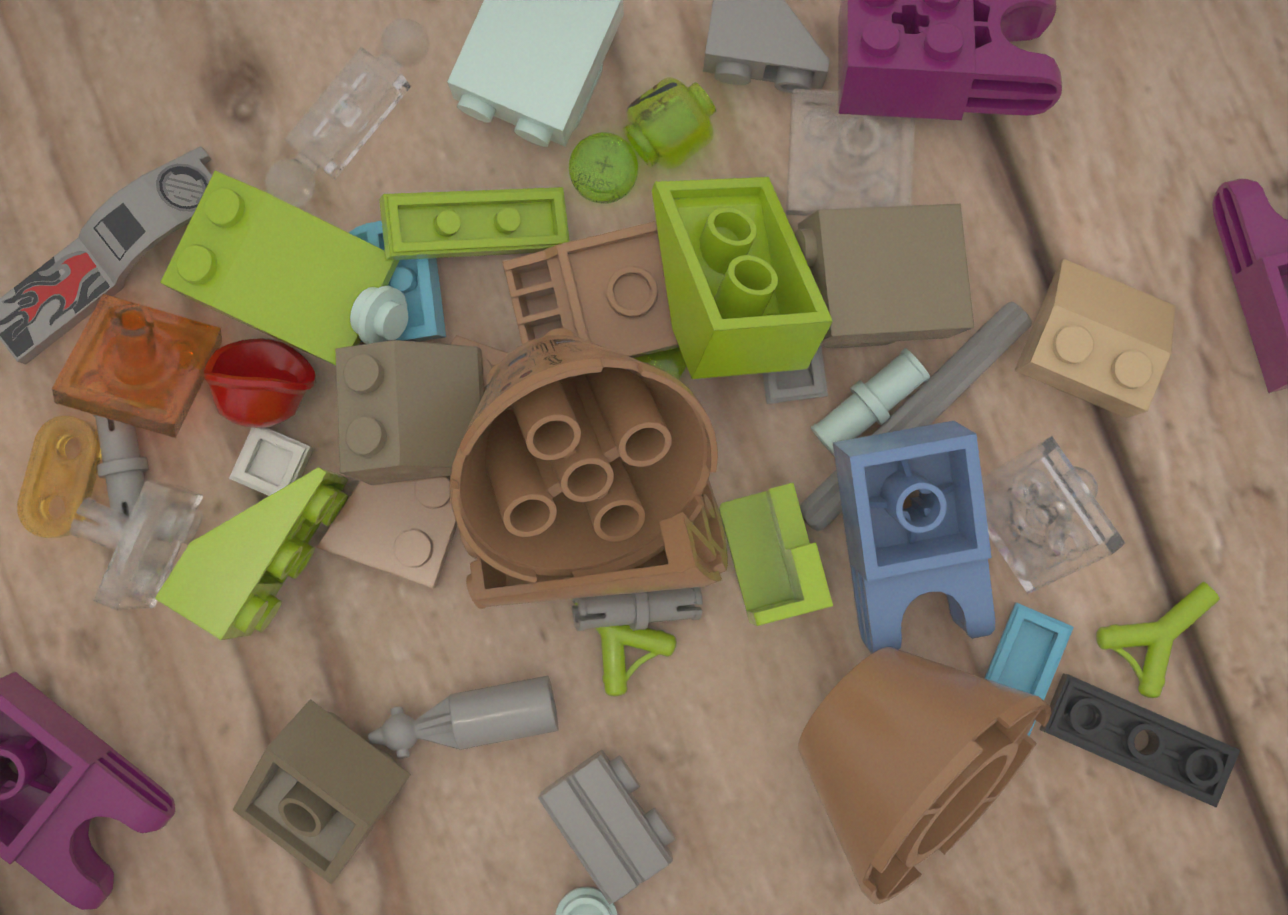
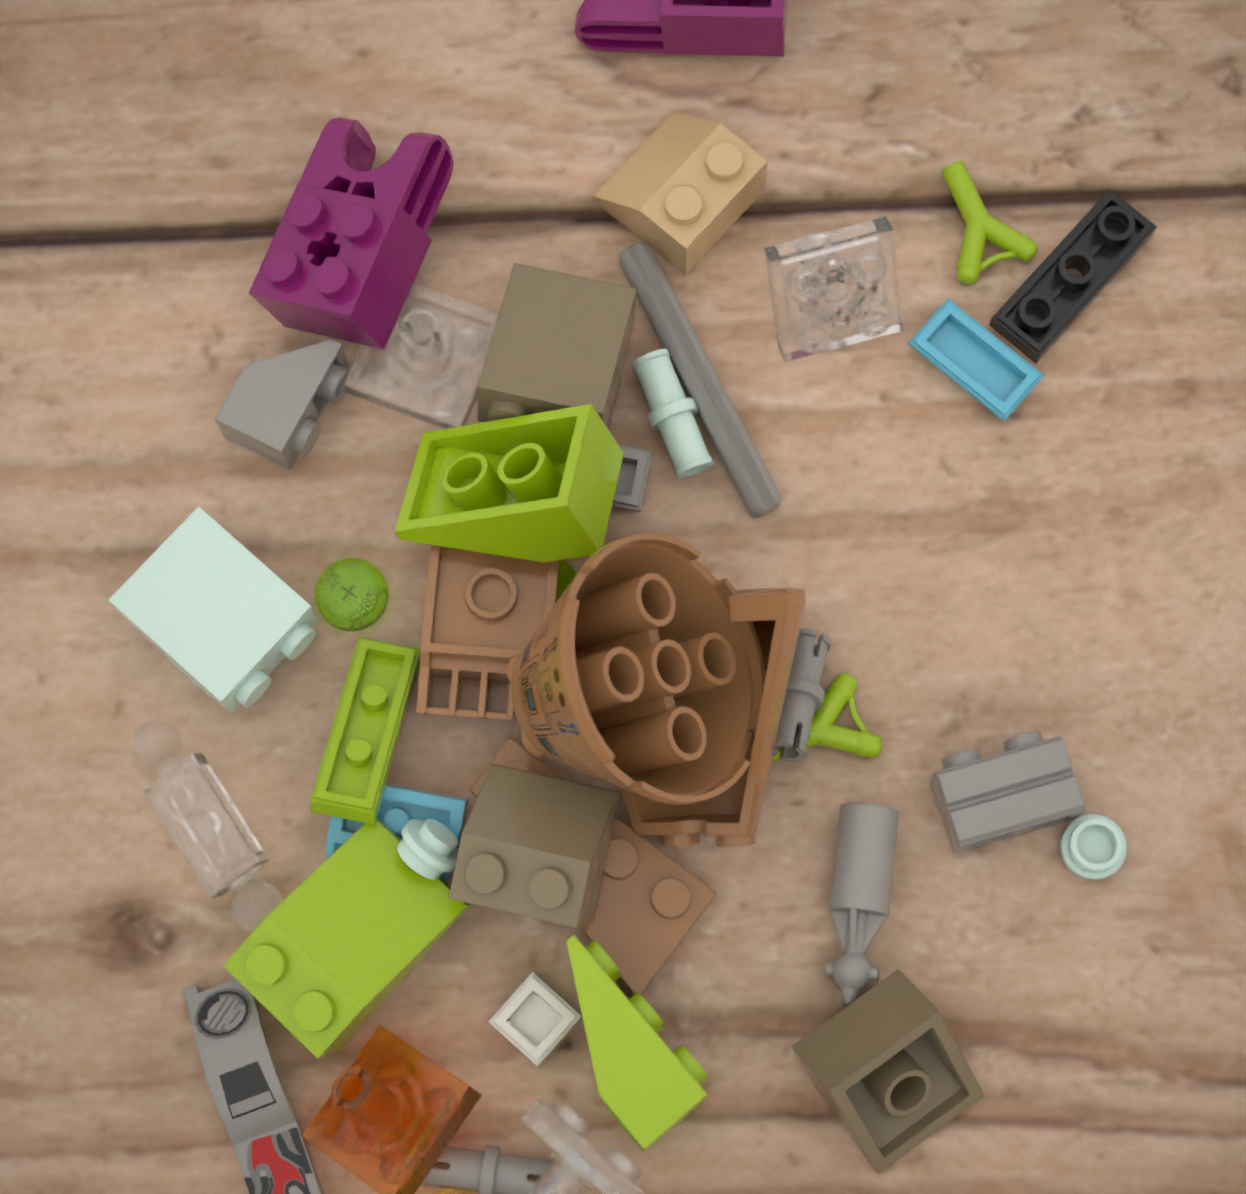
camera: 70 degrees left, 10 degrees down
red helmet [204,338,316,428] -> none
clear neon green head [623,77,716,169] -> none
lime panel [719,483,833,626] -> none
medium nougat cone [798,647,1051,904] -> none
medium blue brick [833,421,995,654] -> none

